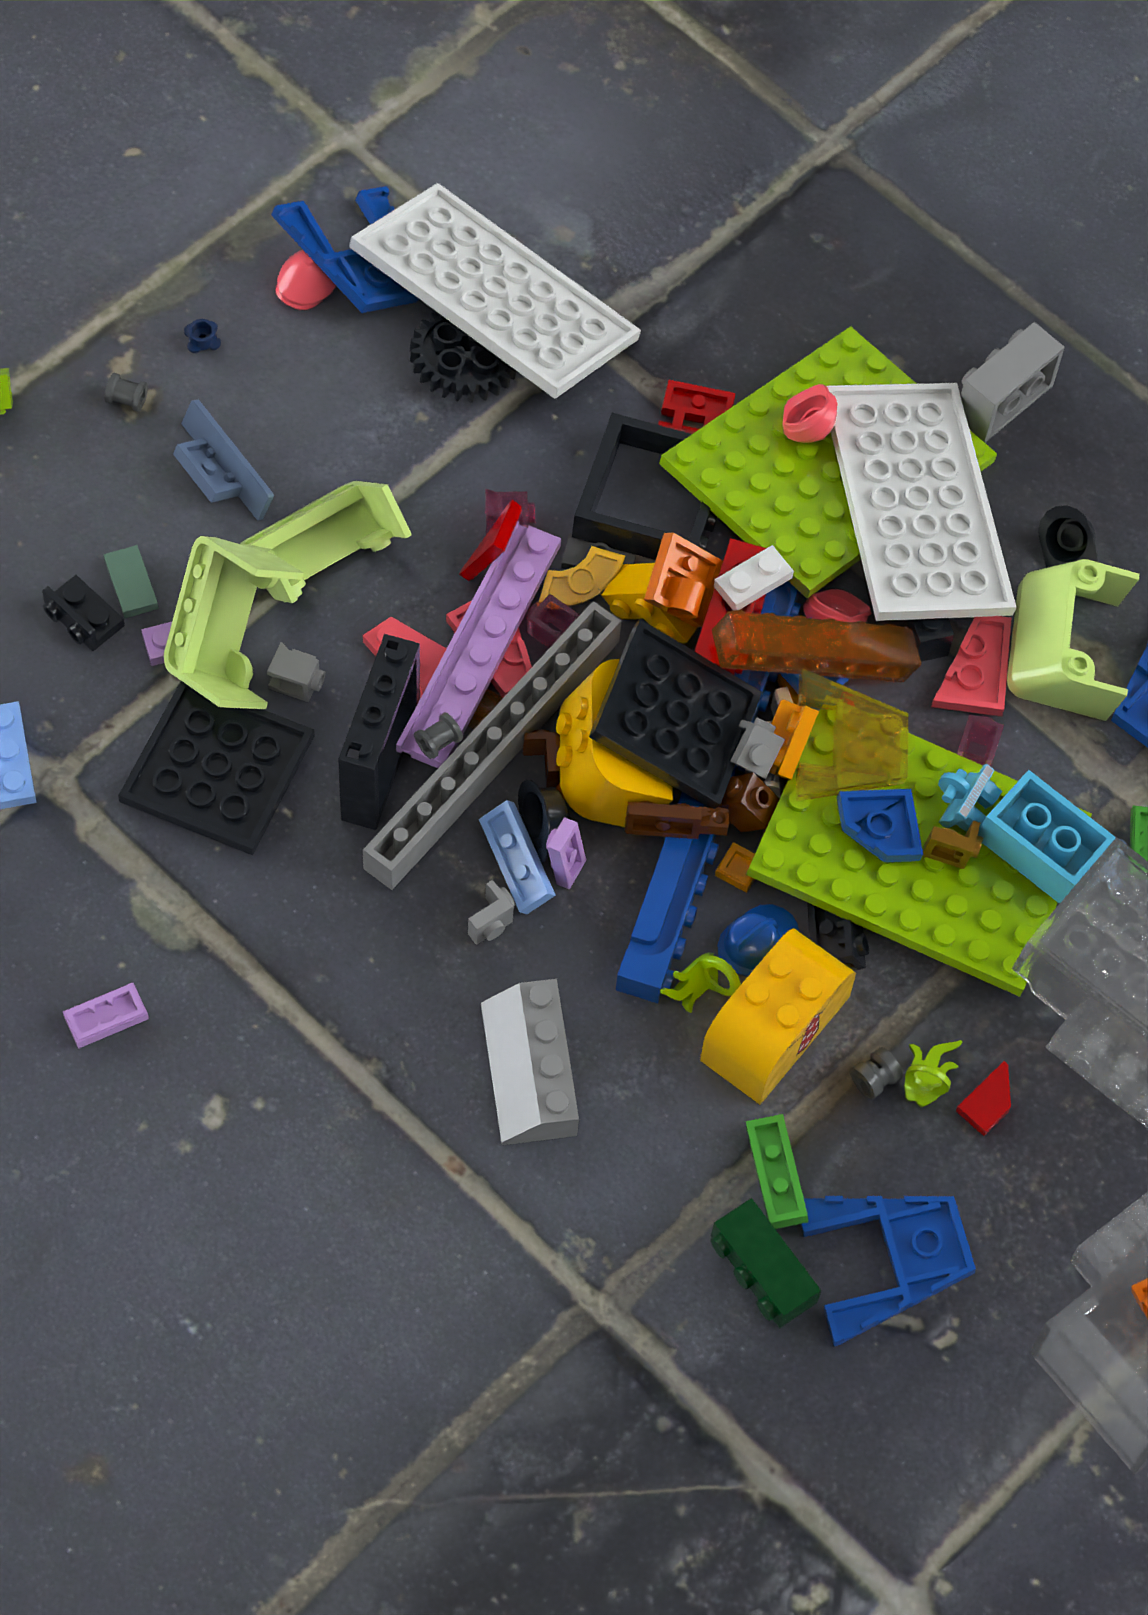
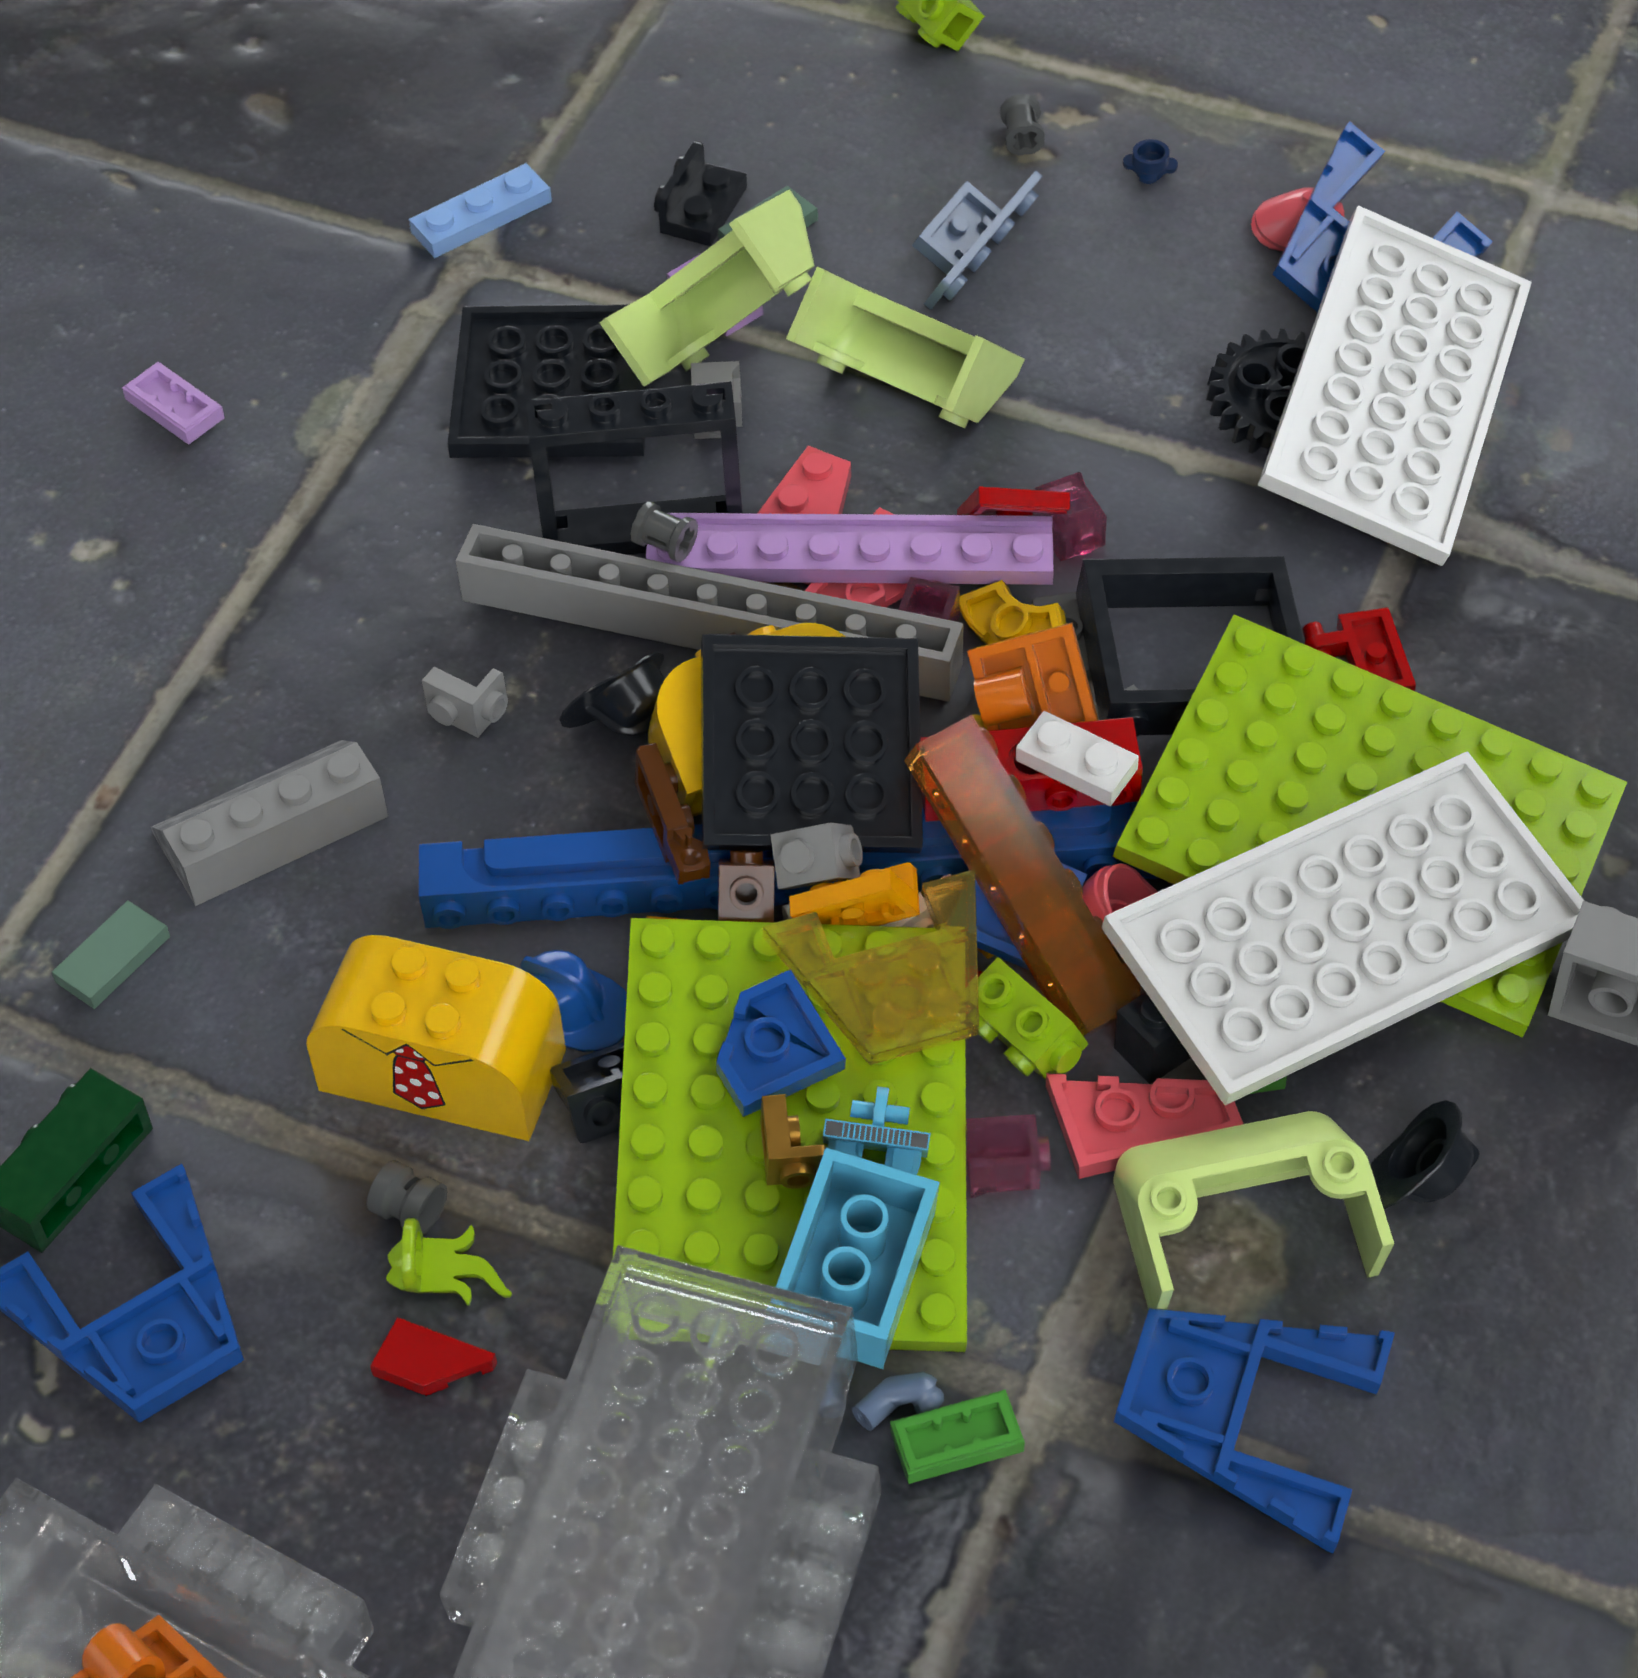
camera: 75 degrees right, 10 degrees down
light blue plate [479,800,556,914] -> none
lavender plate [546,817,586,889] -> none
lime piece [660,952,741,1013] -> none
bright green plate [745,1114,808,1229] -> none
coral hat [783,384,837,443] -> none
none -> sand green tile [52,900,170,1009]
none -> lime brick [965,957,1089,1081]

